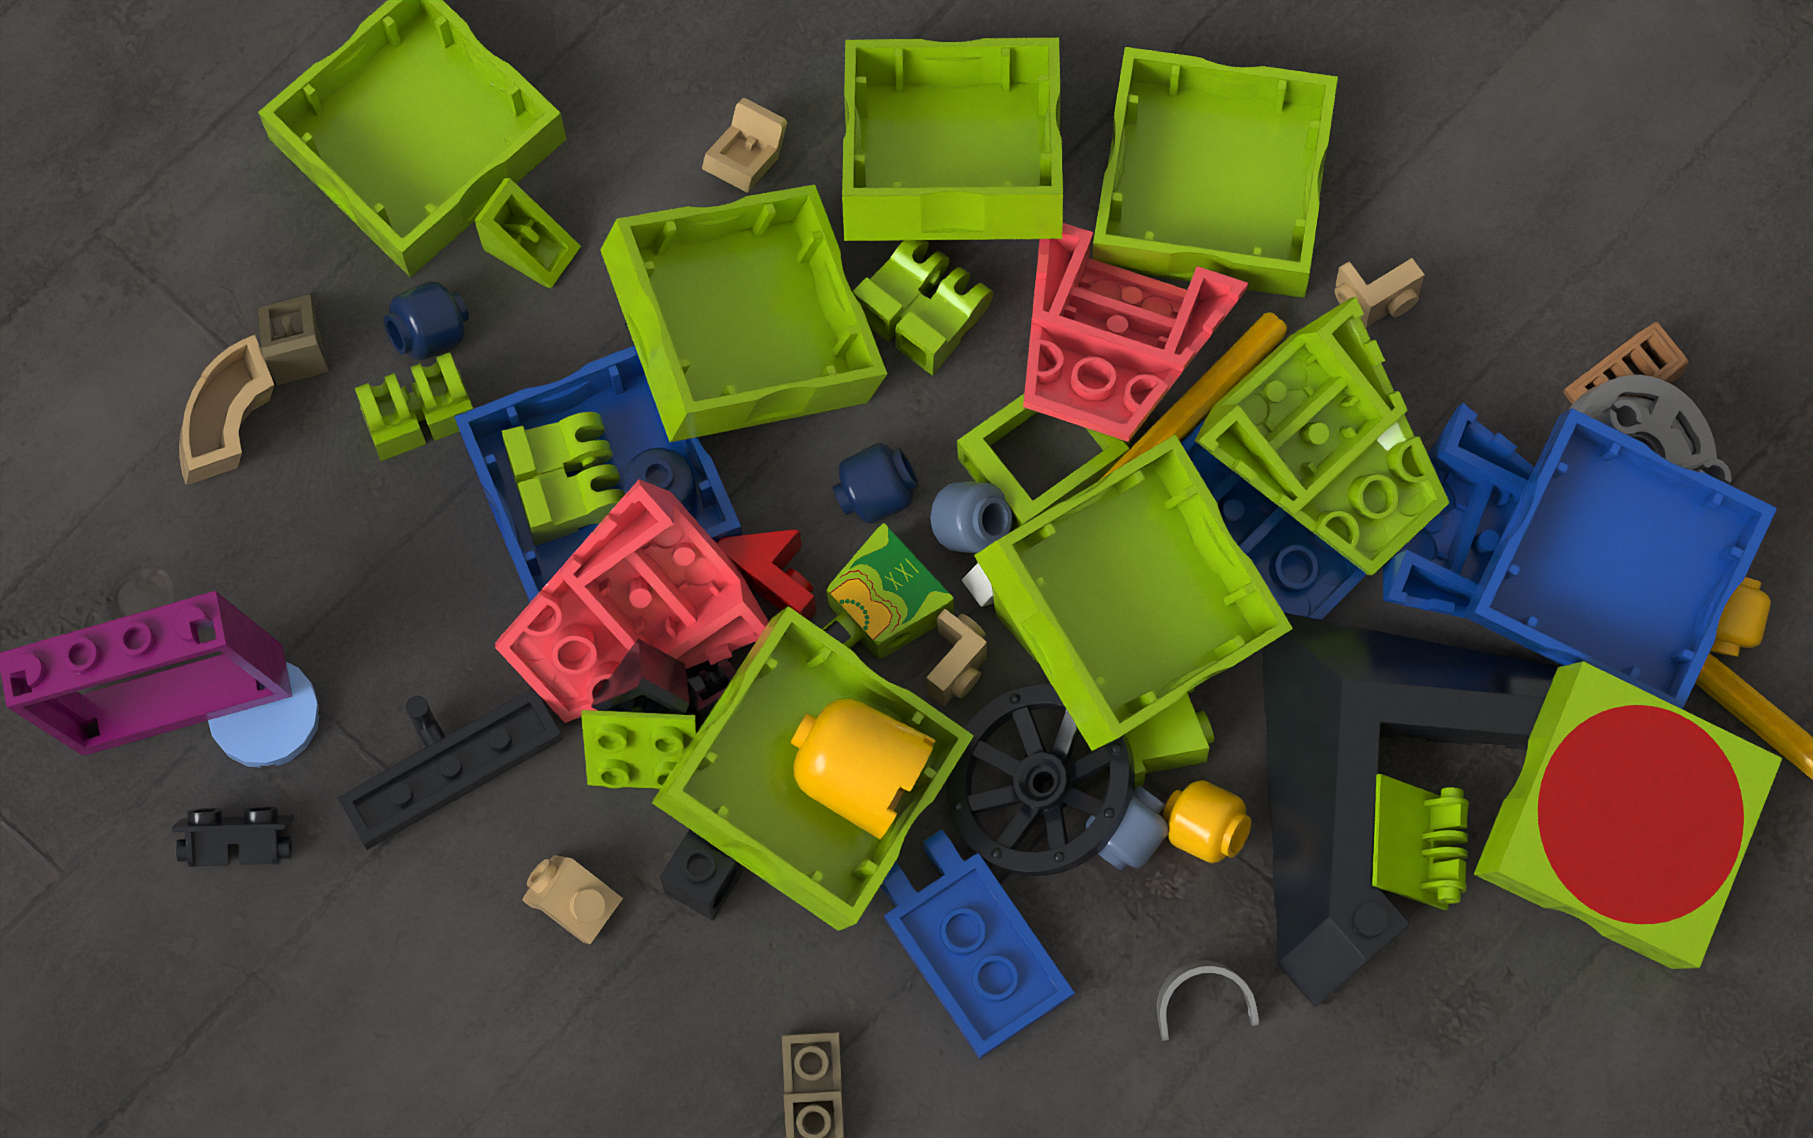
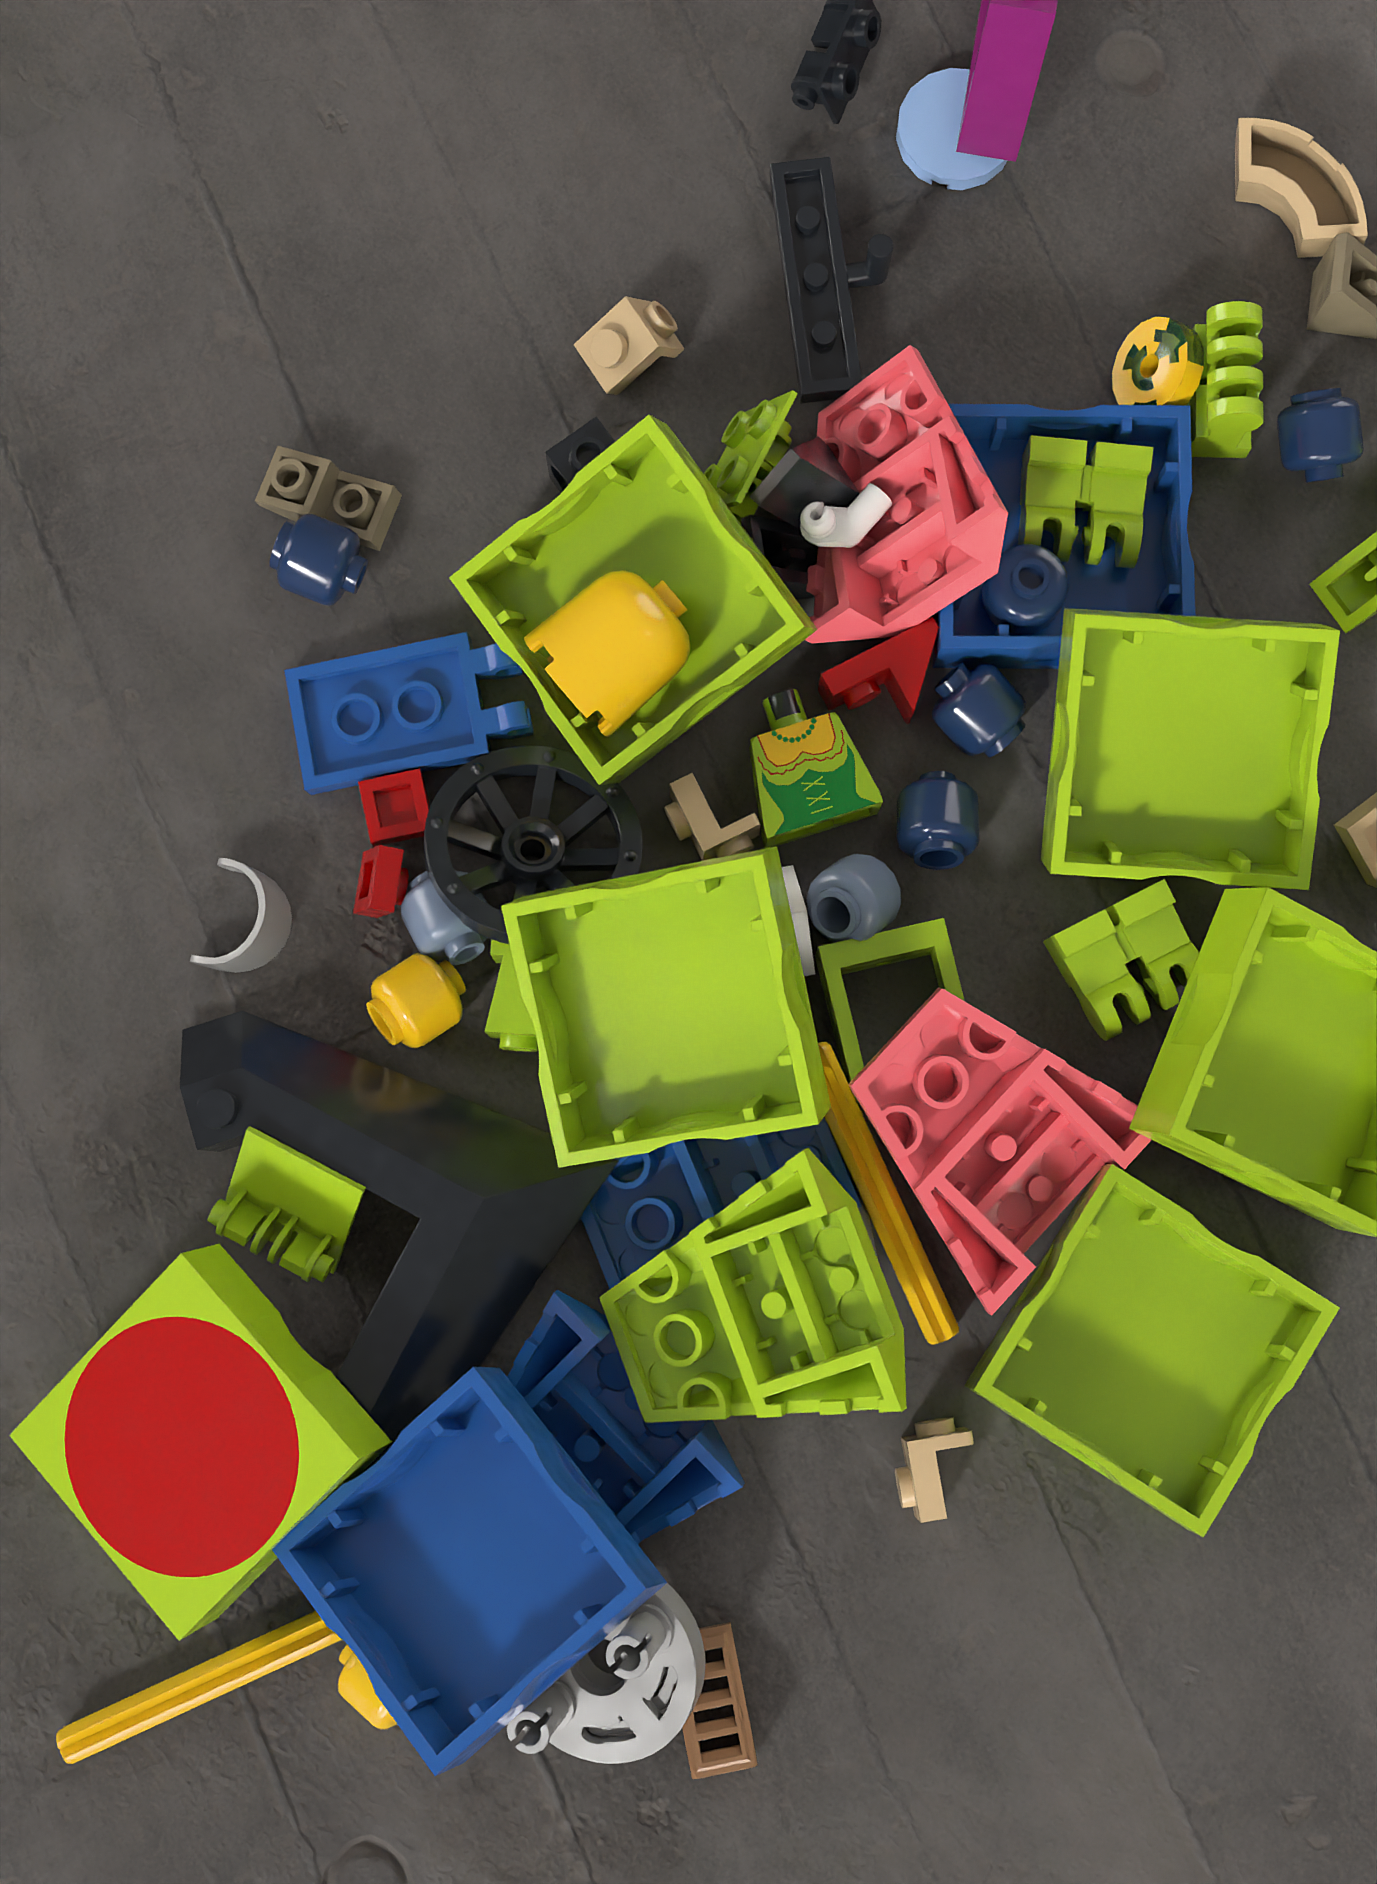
camera: 110 degrees right, 10 degrees up
none -> dark blue head [270,513,368,606]
none -> red plate [353,845,409,918]
none -> red plate [358,768,430,847]
none -> white arm [800,483,892,548]
none -> dark blue head [932,663,1026,758]
none -> yellow piece [1112,317,1204,406]

